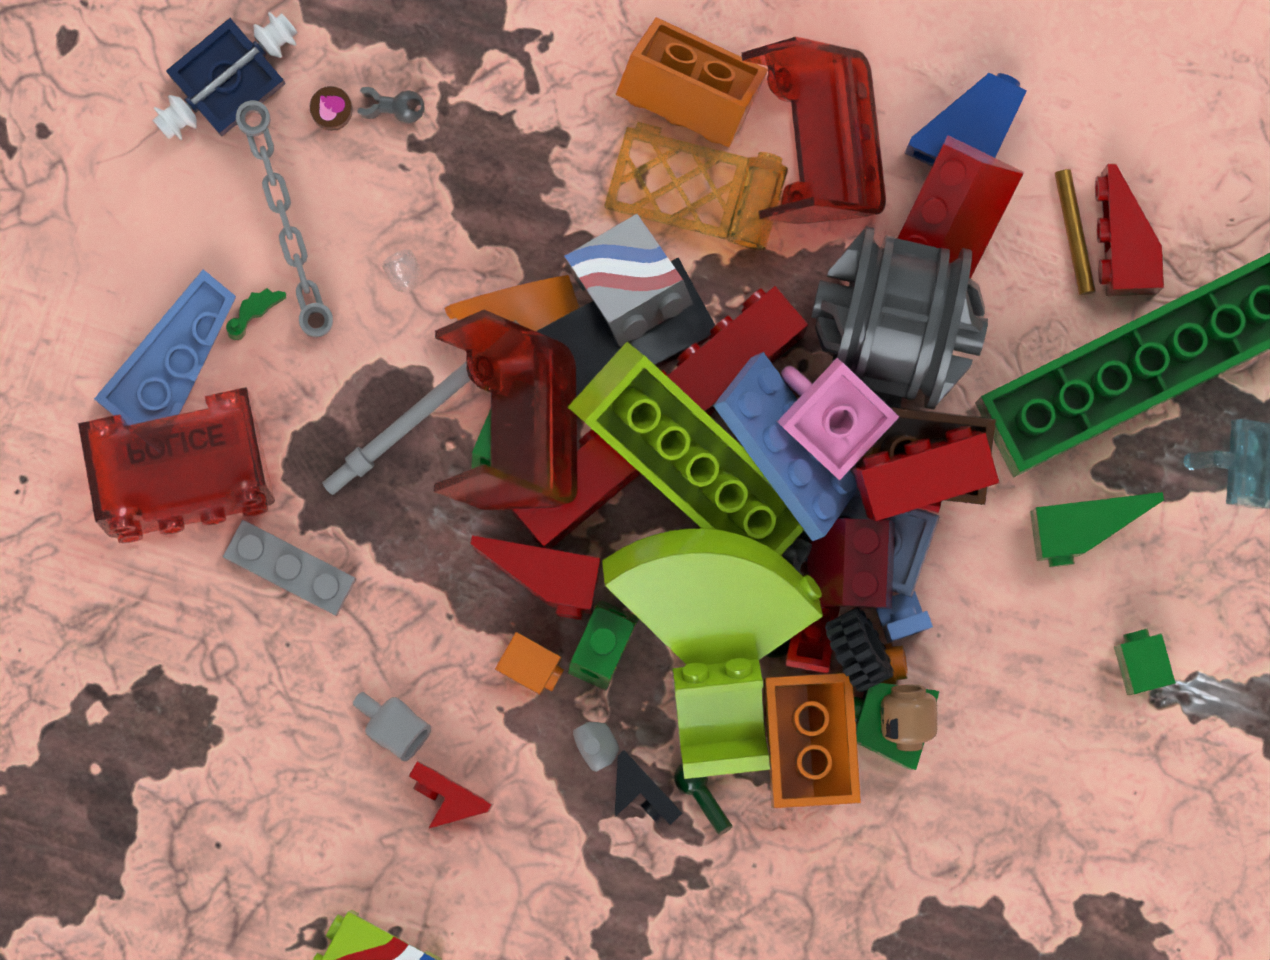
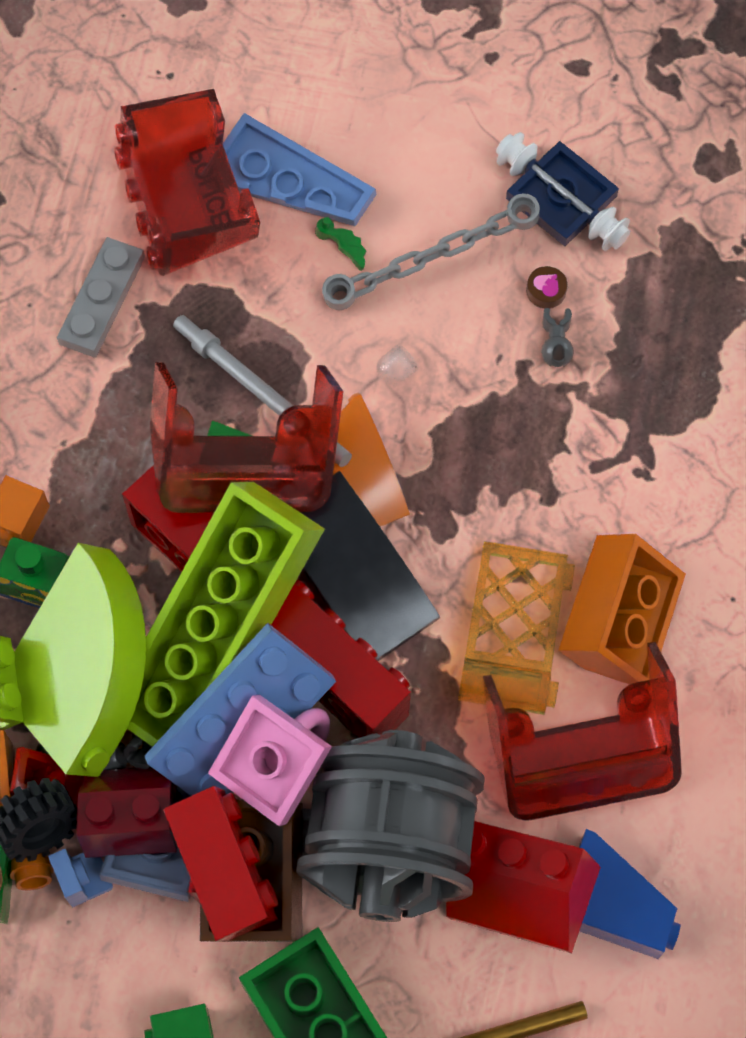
camera: 85 degrees right, 15 degrees down
red slope [470,535,601,620] -> none
panel [565,214,693,347] -> none

